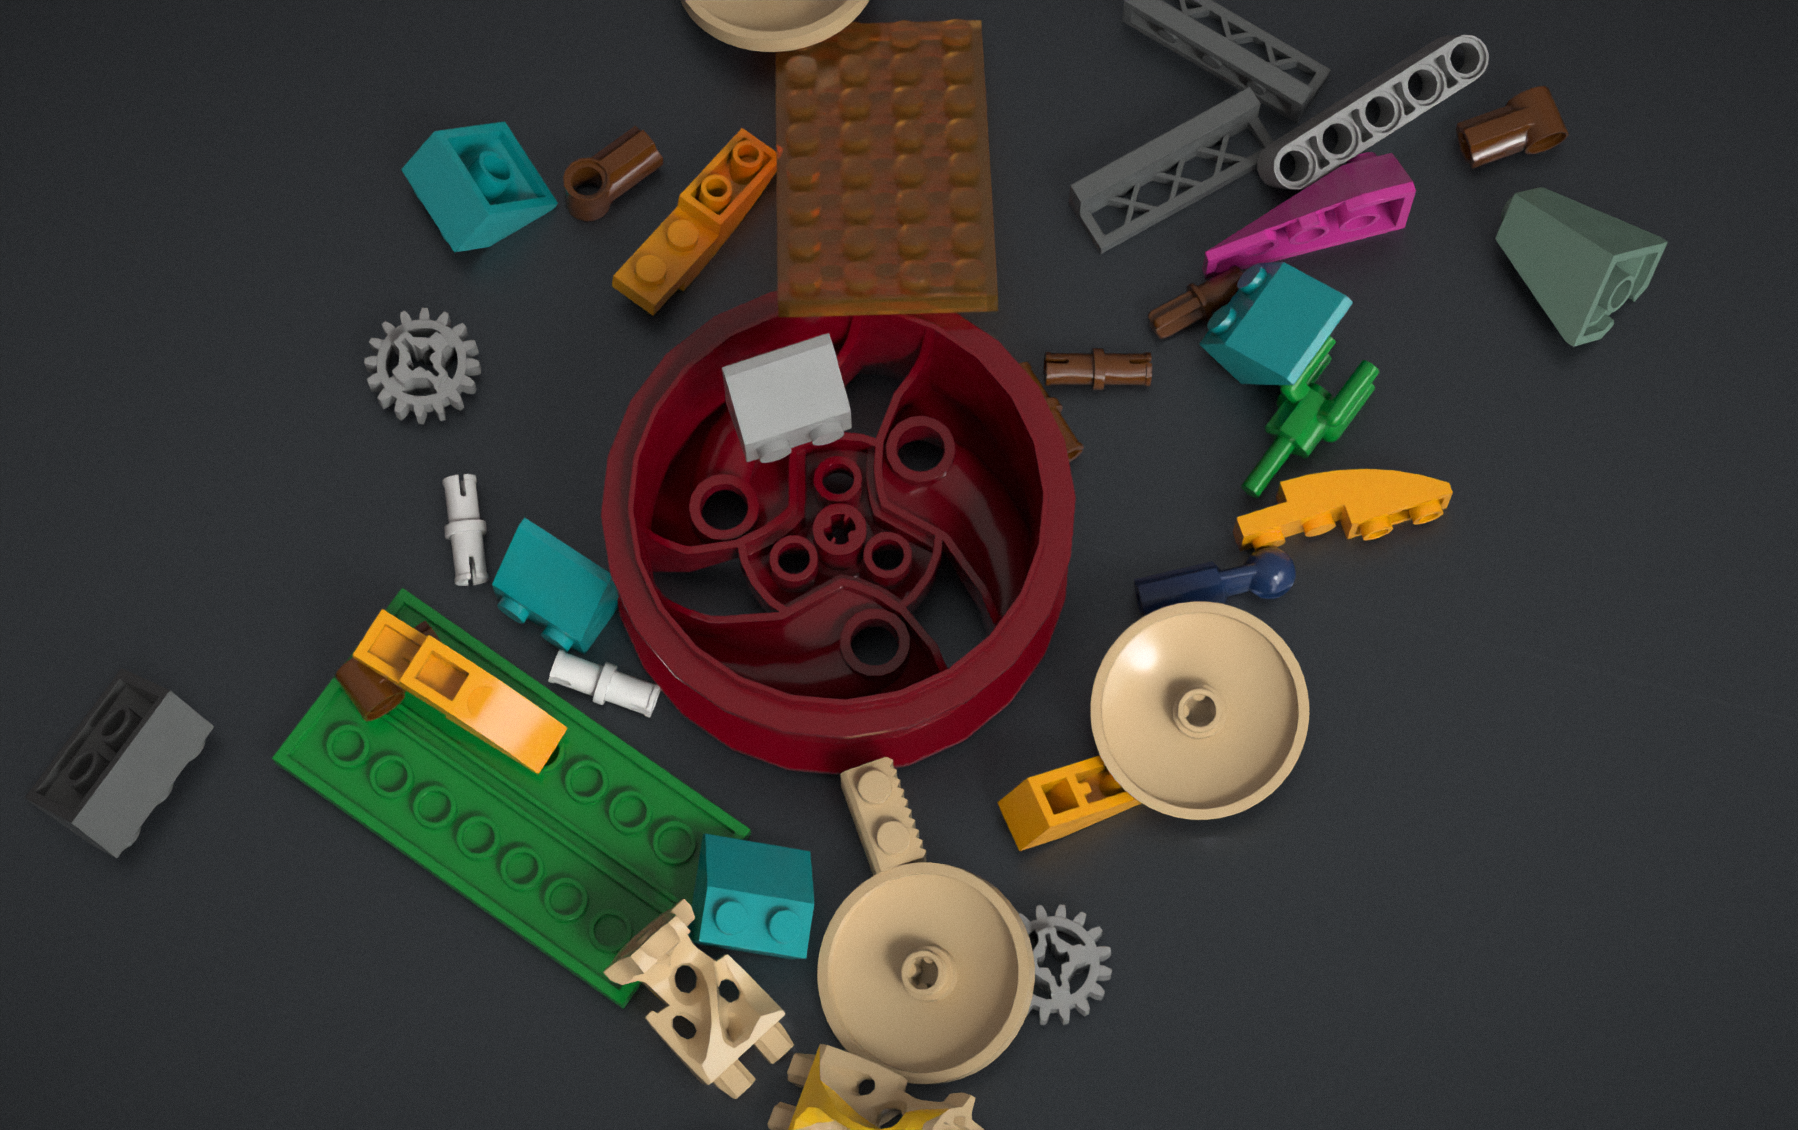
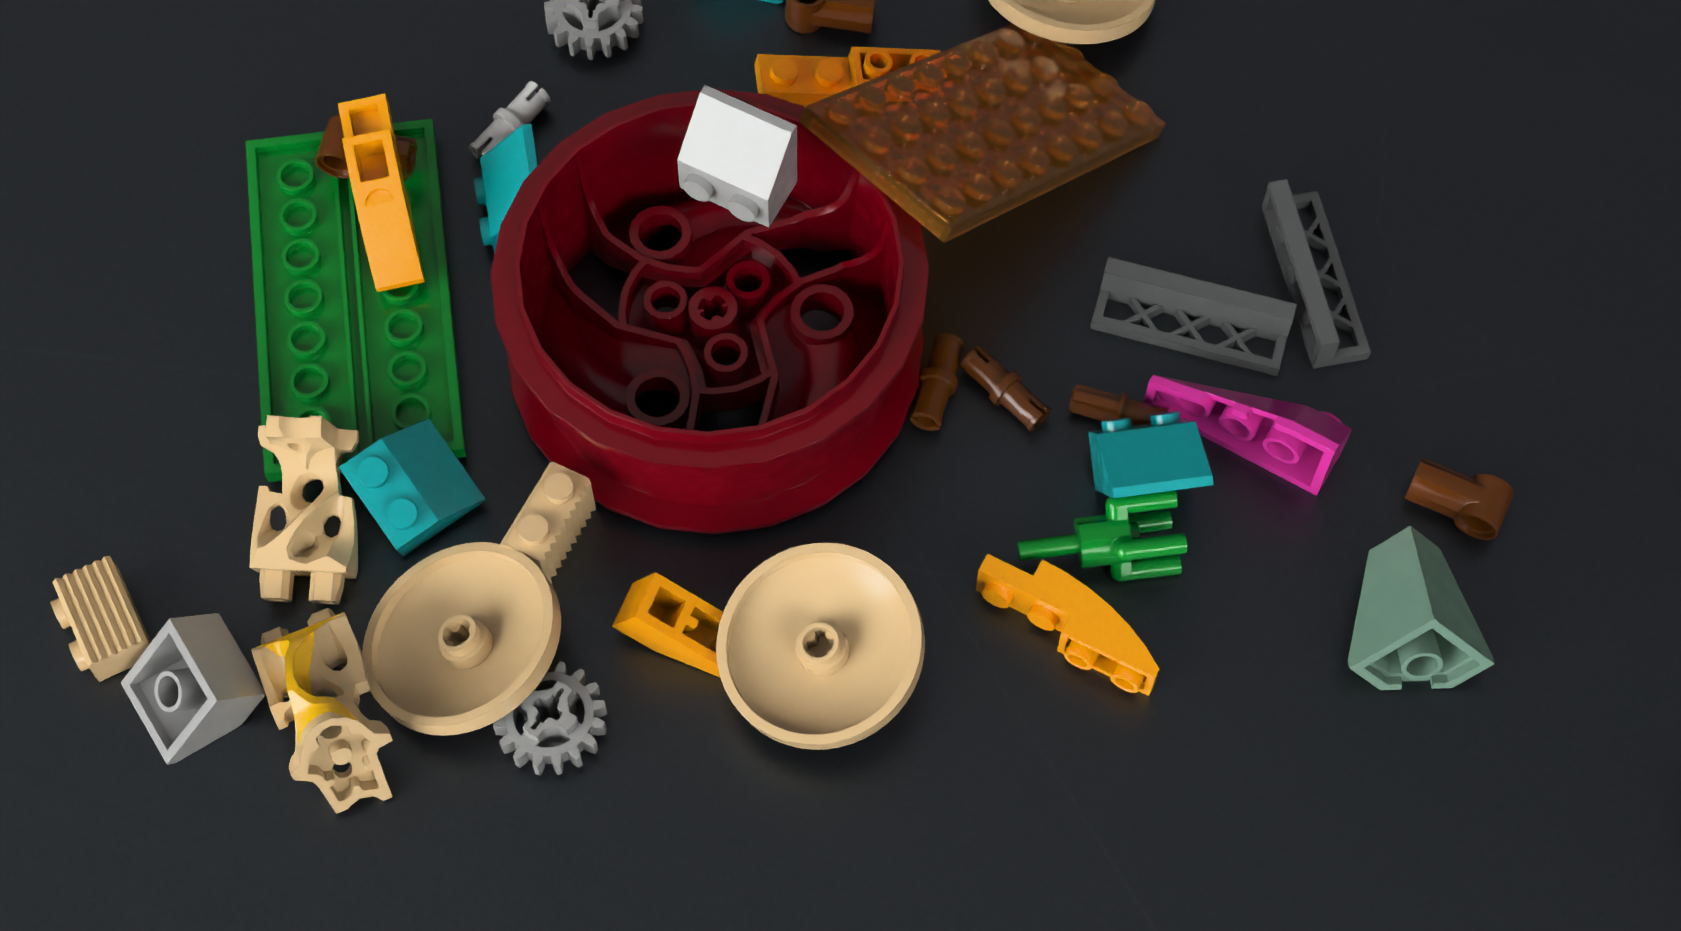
camera: 45 degrees right, 10 degrees down
dark grey slope [25,668,214,858] -> none
white pin [548,649,661,718] -> none
dark blue piece [1134,547,1296,618] -> none
light grey beam [1257,35,1489,190] -> none

